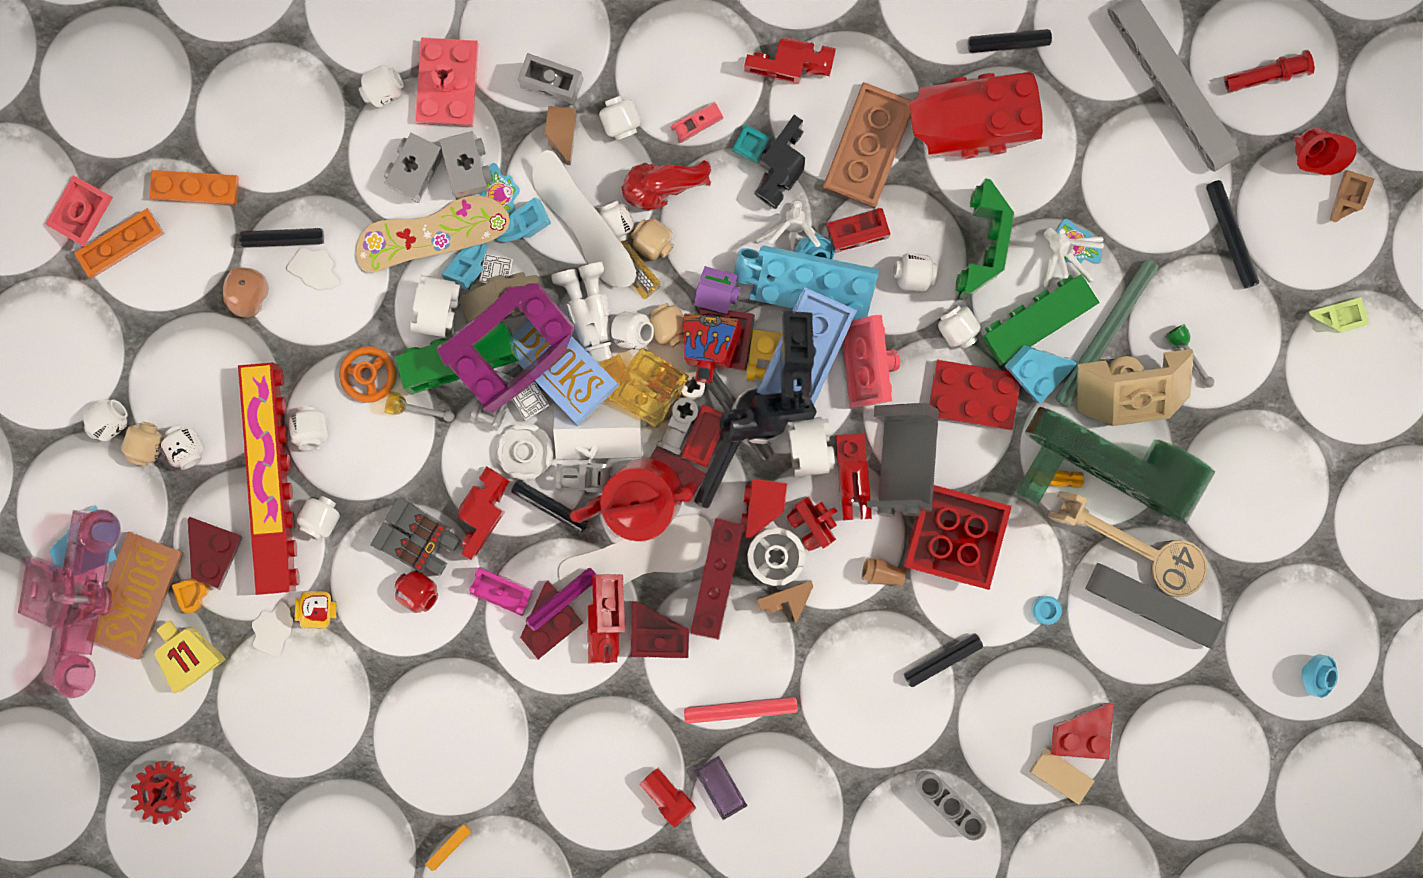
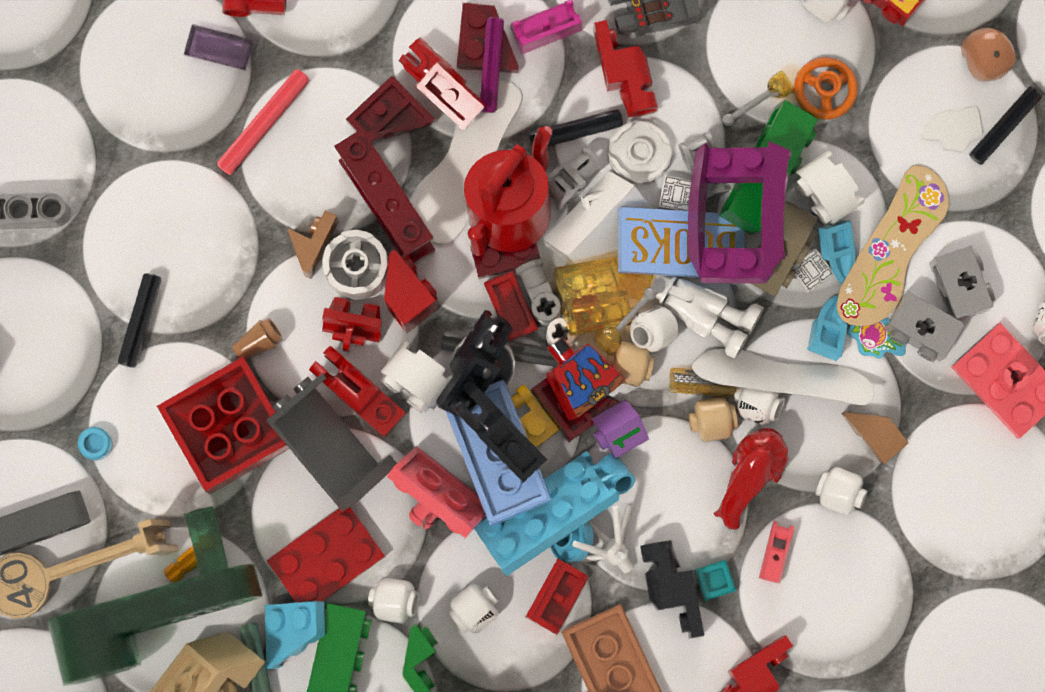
camera: 130 degrees right, 5 degrees down
light grey brick [518,53,583,105] -> none
black axle [694,431,741,508] -> none
none -> hinge [592,287,656,356]

